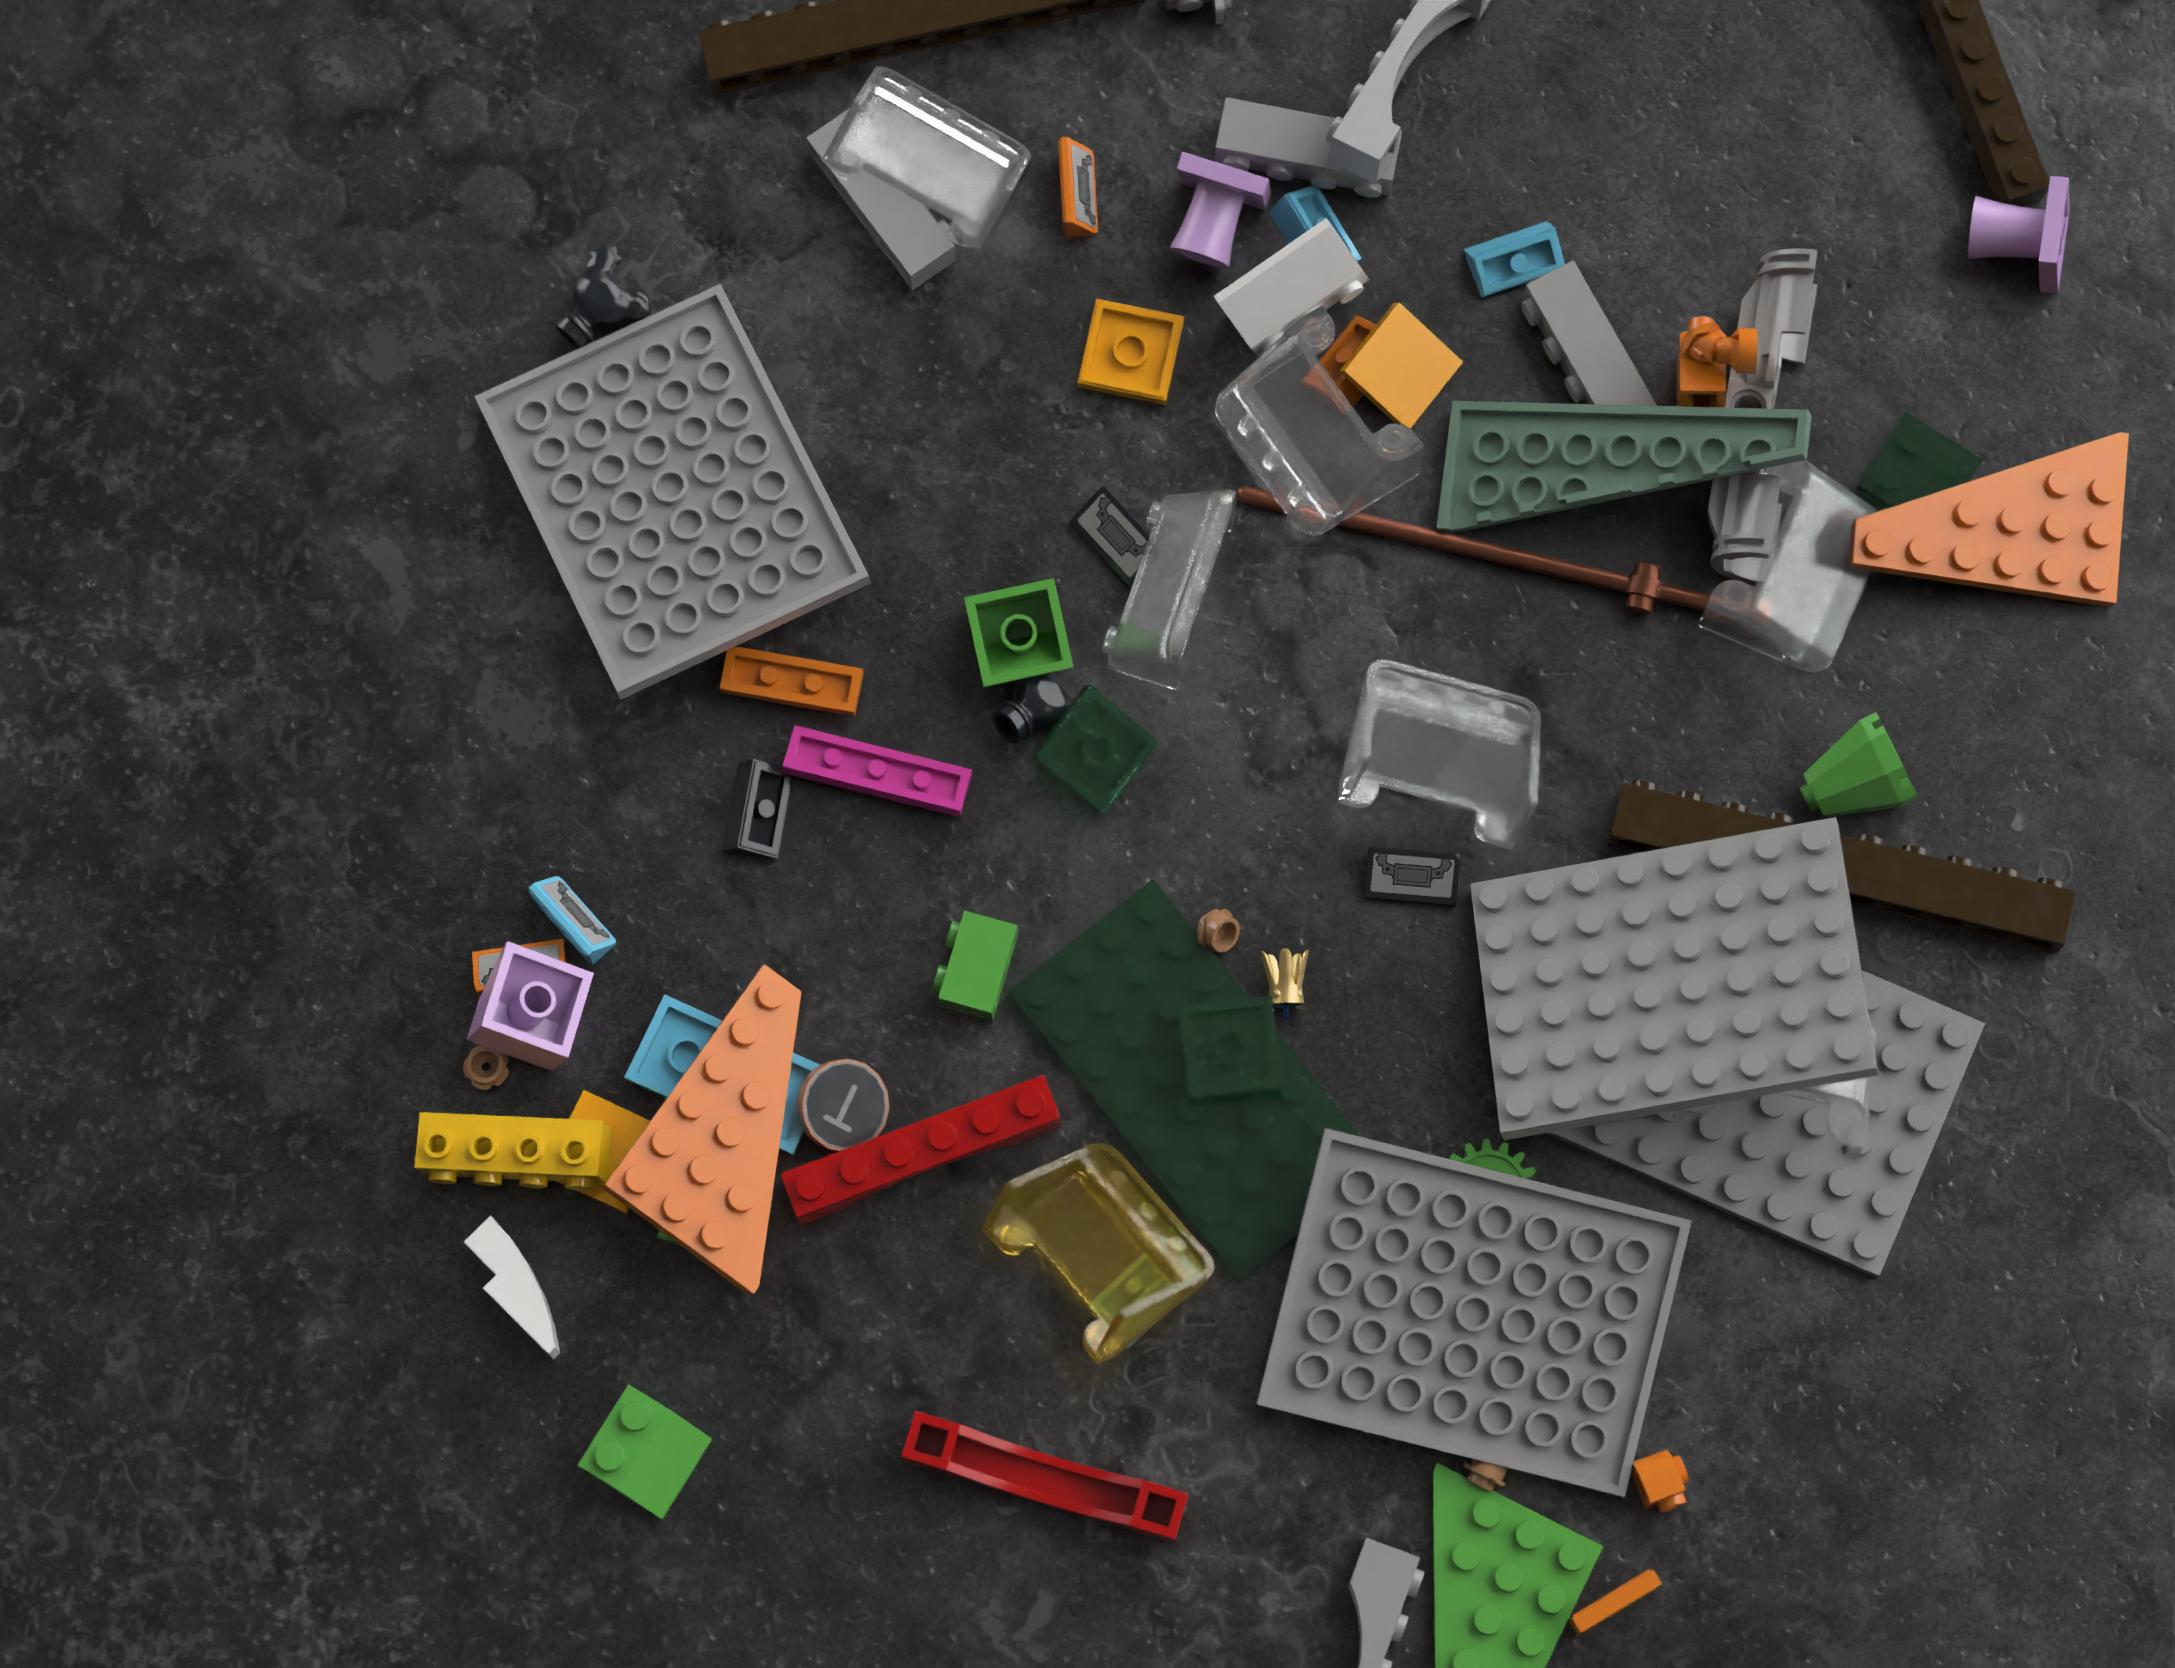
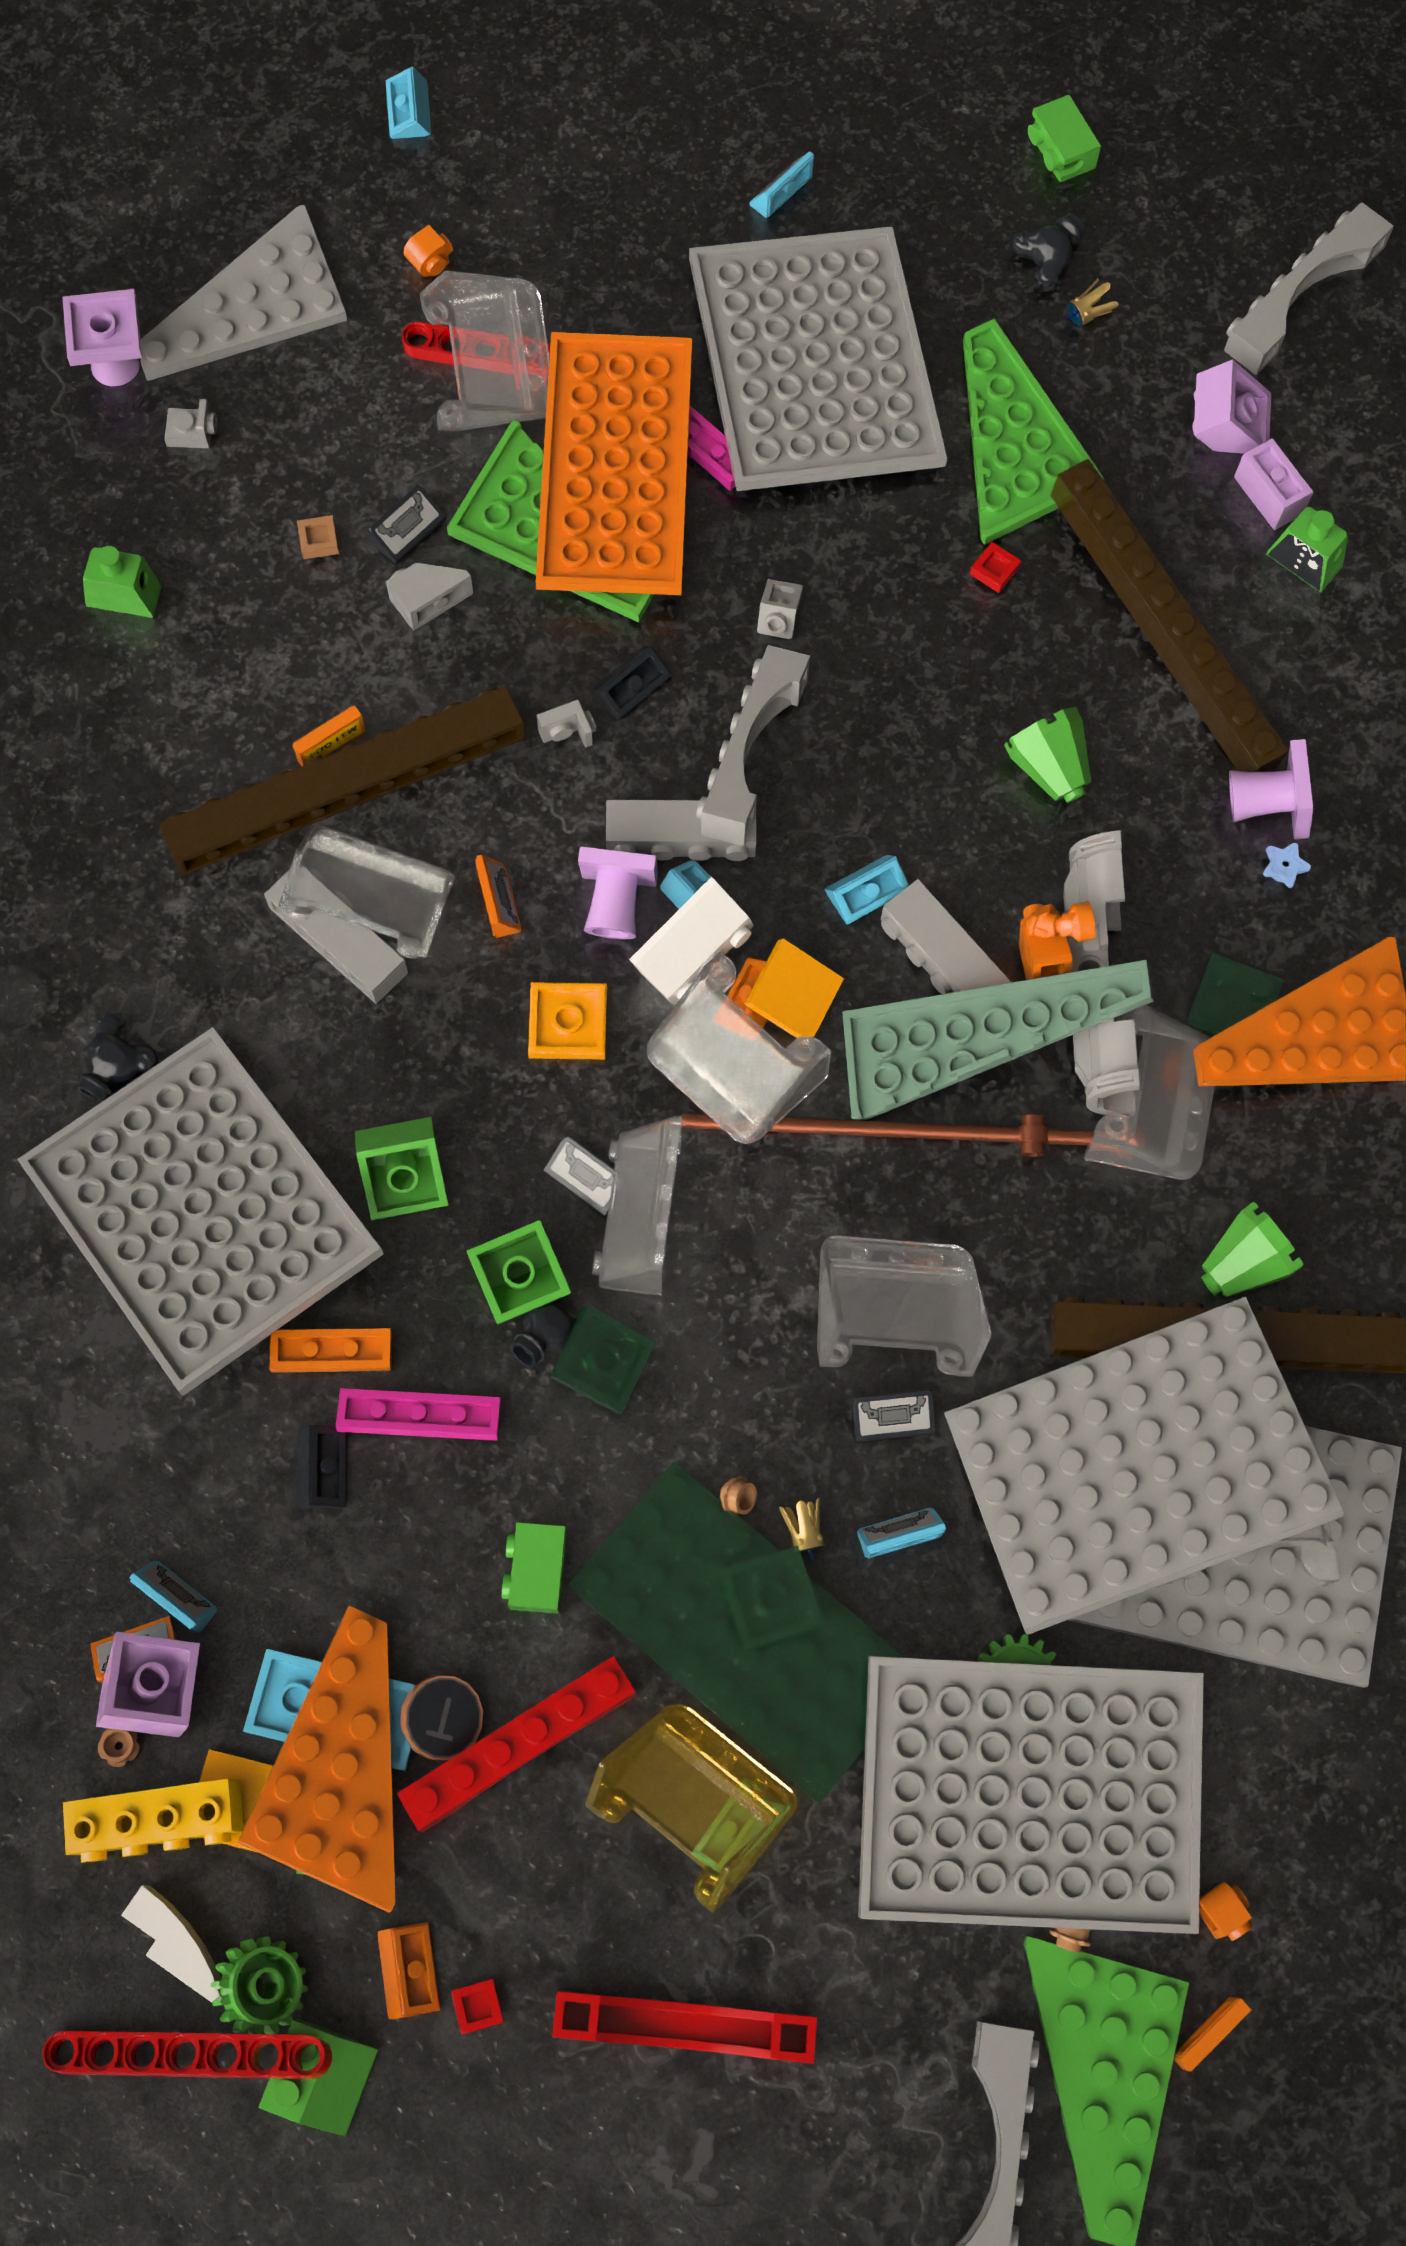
camera: 15 degrees left, 5 degrees down
none -> red beam [42,2031,332,2079]
none -> bright green gear [211,1937,308,2034]
none -> bright green slope [355,1117,448,1220]
none -> orange slope [378,1922,440,2020]
none -> red plate [451,1978,504,2035]
none -> medium azure slope [857,1508,946,1559]
none -> bright green cone [1004,707,1091,803]
none -> light blue plate [1263,843,1311,888]

